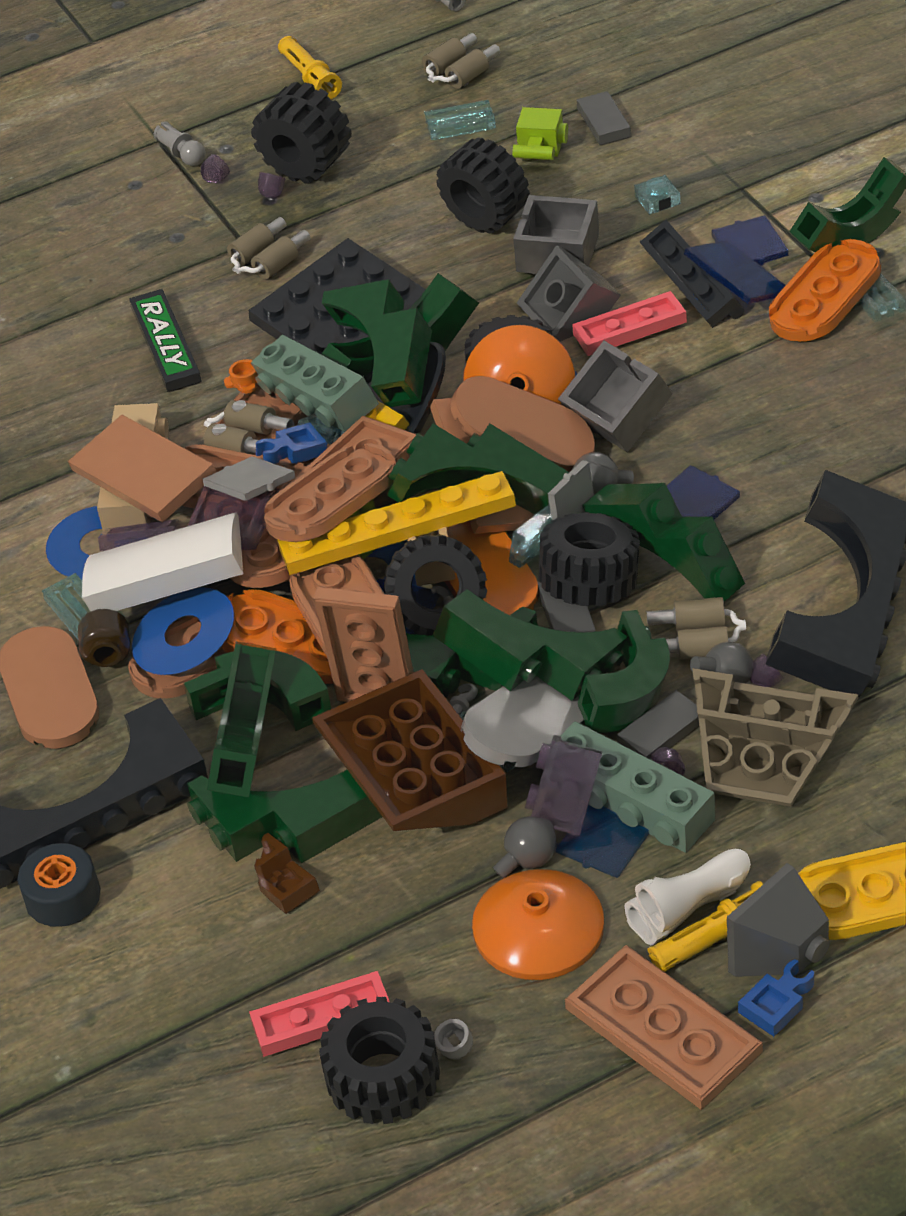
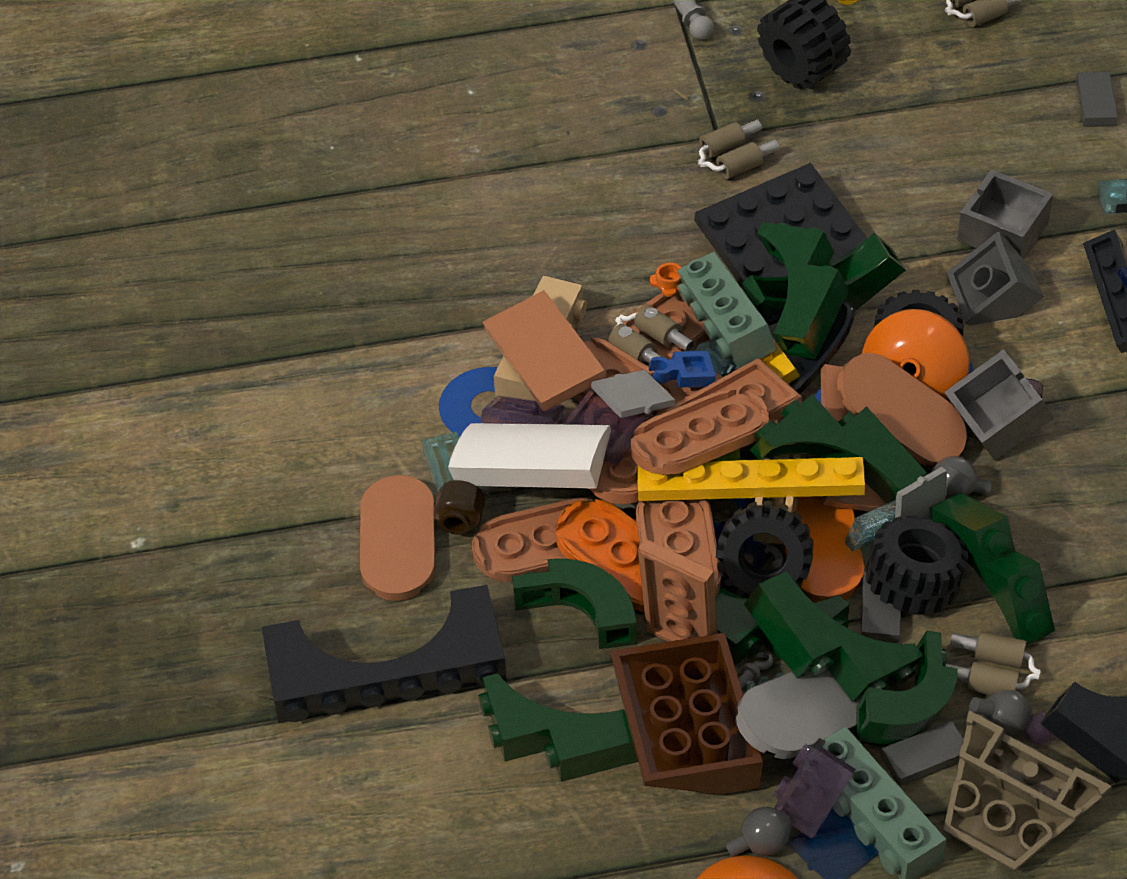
camera: 15 degrees right, 5 degrees up
black wheel [17,843,101,927] -> none
tile [129,289,202,392] -> none
blue sticker [132,588,234,675] -> none
hinge [200,154,230,183] -> none
dark green arch [207,641,277,797] -> none
reddish brown slope [254,833,320,914] -> none
clear purple hinge [258,172,286,198] -> none
clear light blue tile [424,100,496,140] -> none
black tyre [436,138,530,234] -> none
lime brick [512,107,568,160] -> none
coral plate [572,291,687,356] -> none
hinge [650,747,685,776] -> none
clear blue piece [667,465,740,519] -> none

